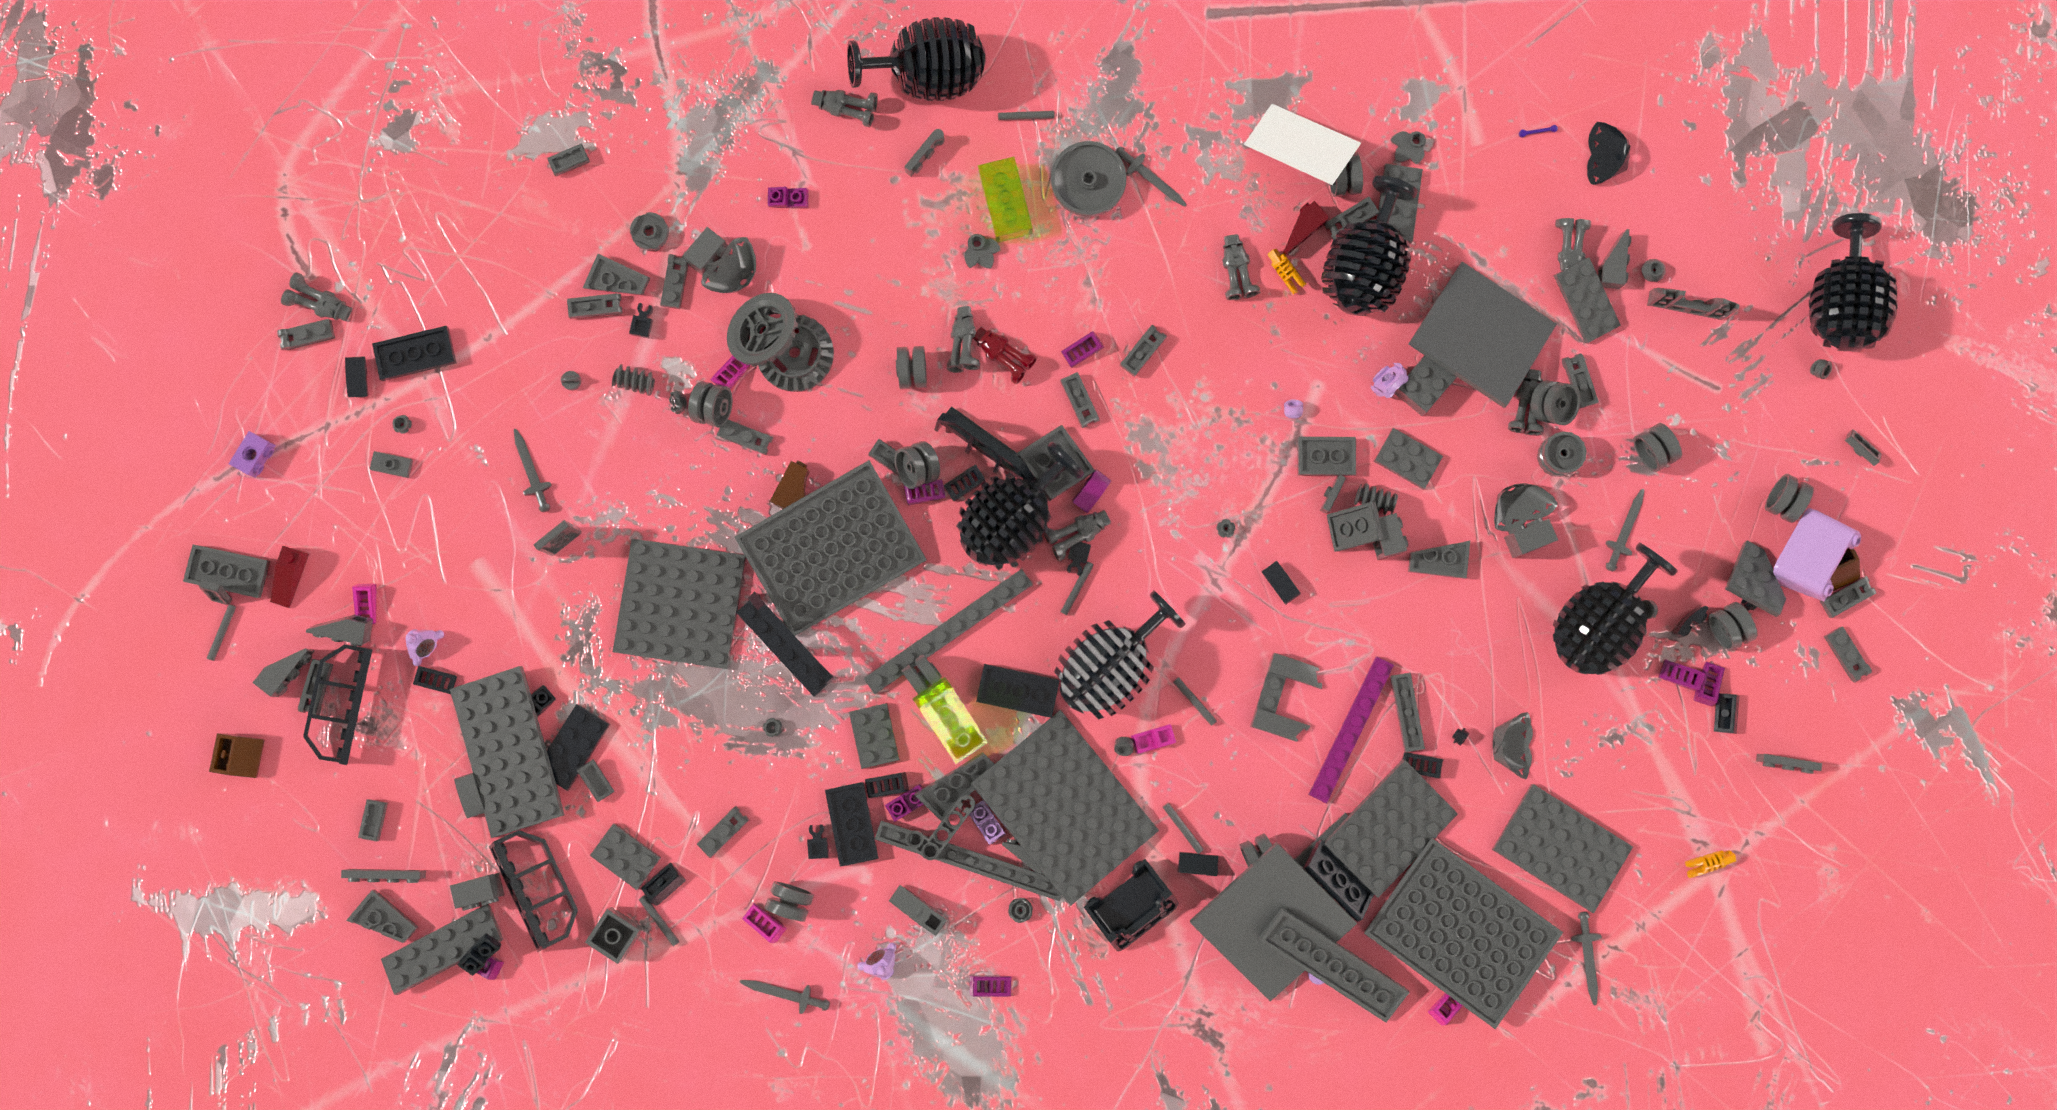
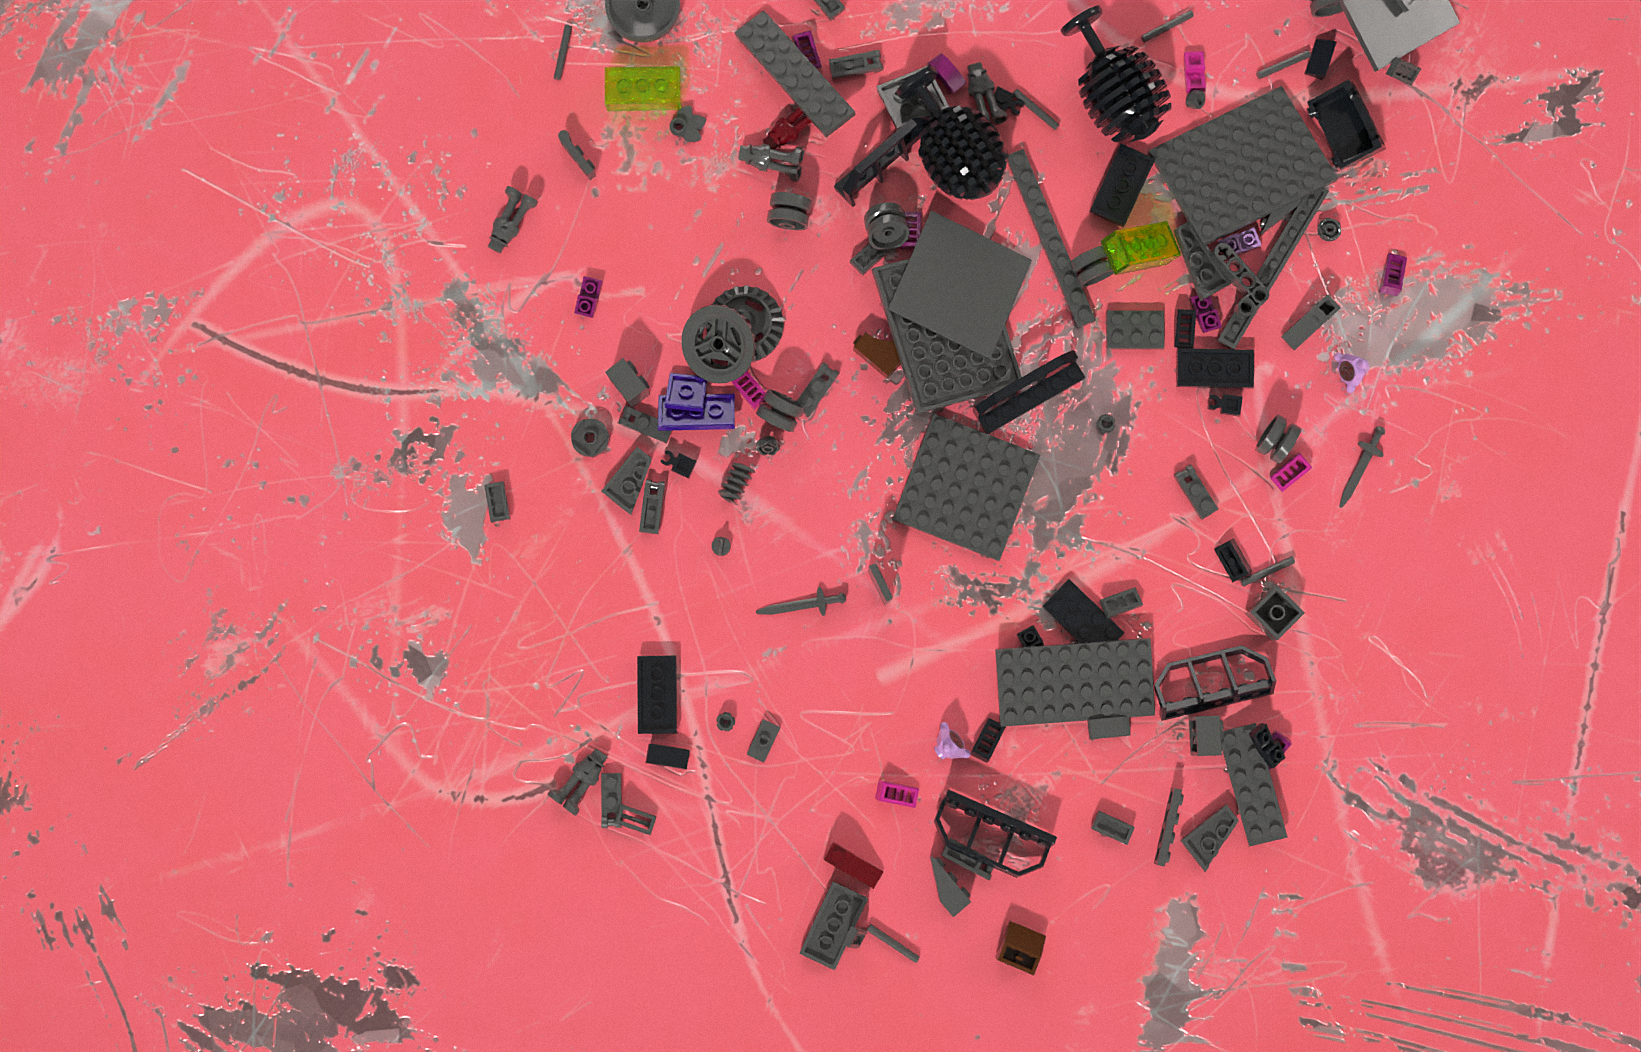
camera: 75 degrees left, 0 degrees up
medium lavender brick [229,431,276,478] -> none
dark grey slope [306,614,373,646] -> none
dark grey plate [590,823,661,890] -> none
dark grey piece [701,237,756,293] -> none
black plant [847,17,986,101] -> none
black slope [943,464,986,502] -> none
none -> dark grey tile [613,804,657,835]
none -> dark purple tile [658,394,735,431]
none -> tile [664,373,708,412]
none -> dark grey plate [735,10,856,137]
none -> dark grey piece [888,210,1032,359]
none -> dark grey plate [1386,57,1421,85]

